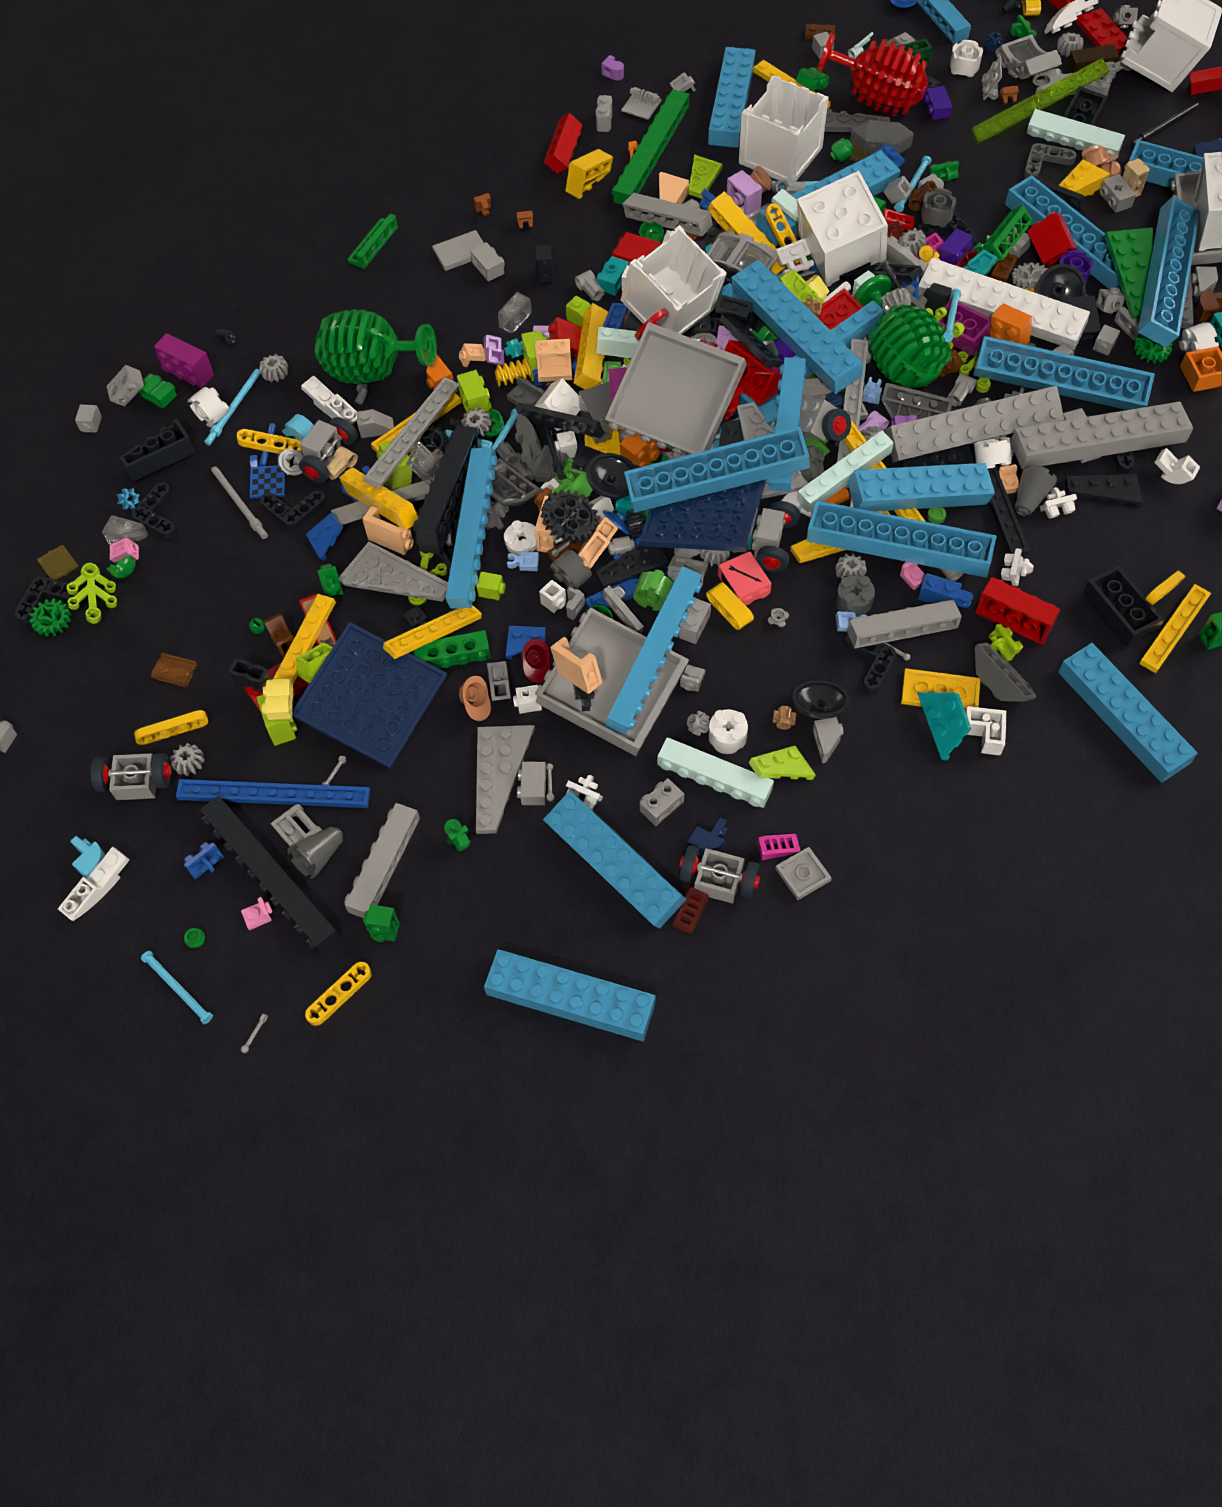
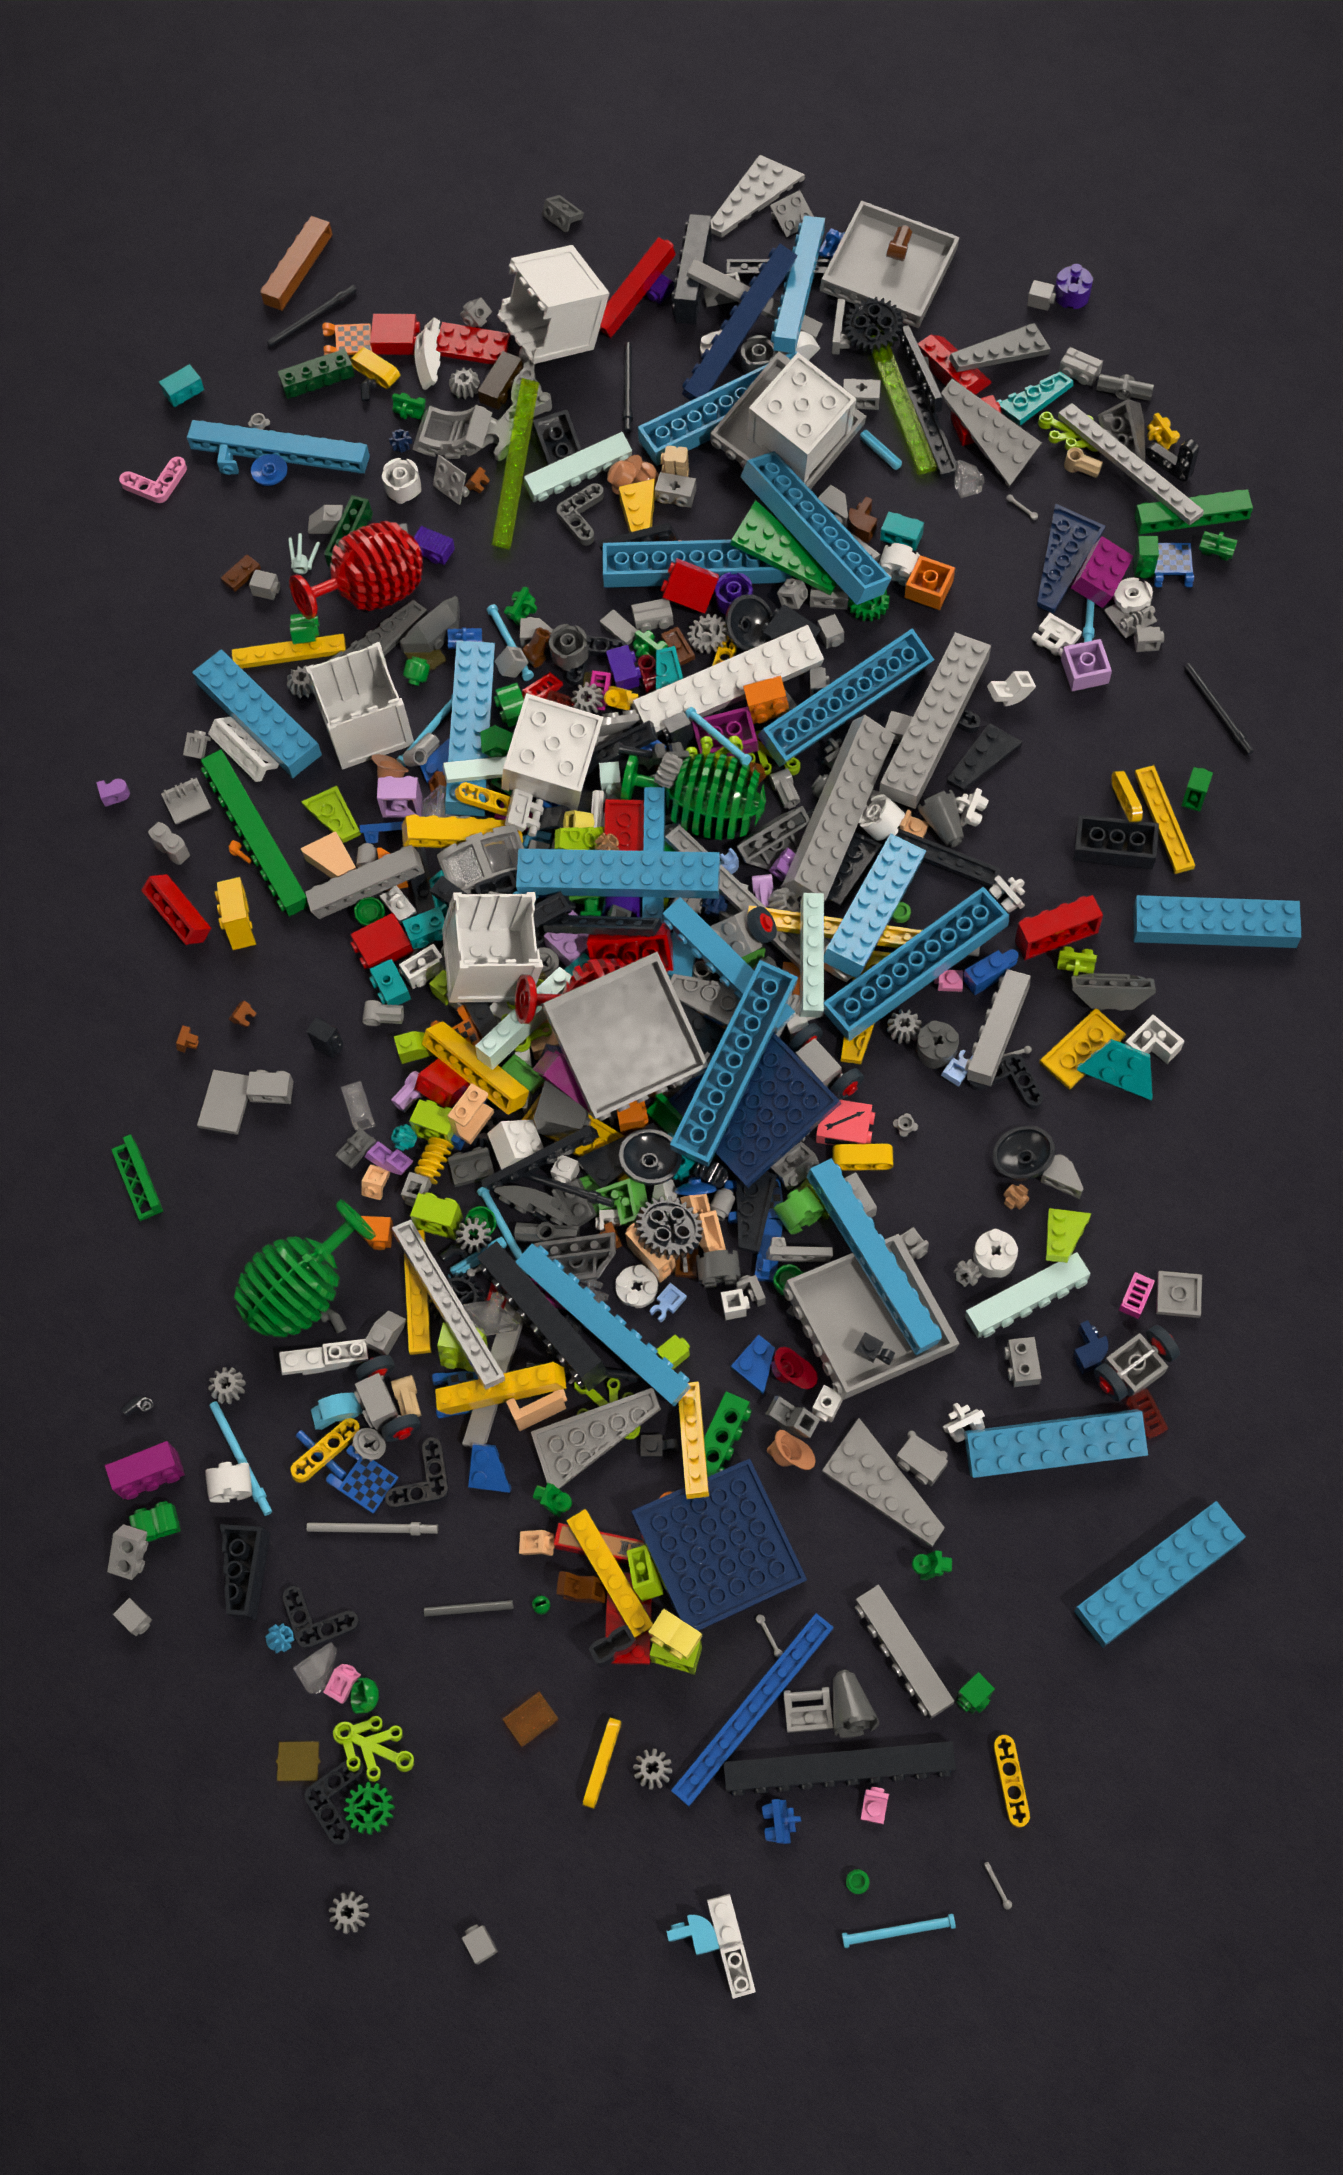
camera: 50 degrees left, 5 degrees up
brick [91,753,171,800] -> none
light nougat panel [550,637,603,694] -> none
blue hinge [603,303,629,329] -> none
green fence [981,205,1033,261] -> none
none -> white fence [208,717,279,782]
none -> dark grey hips [336,1128,376,1169]
none -> light grey brick [401,1172,432,1207]
none -> dark grey bar [424,1600,513,1616]
none -> light nougat bracket [519,1530,555,1556]
none -> light grey tile [600,610,638,645]

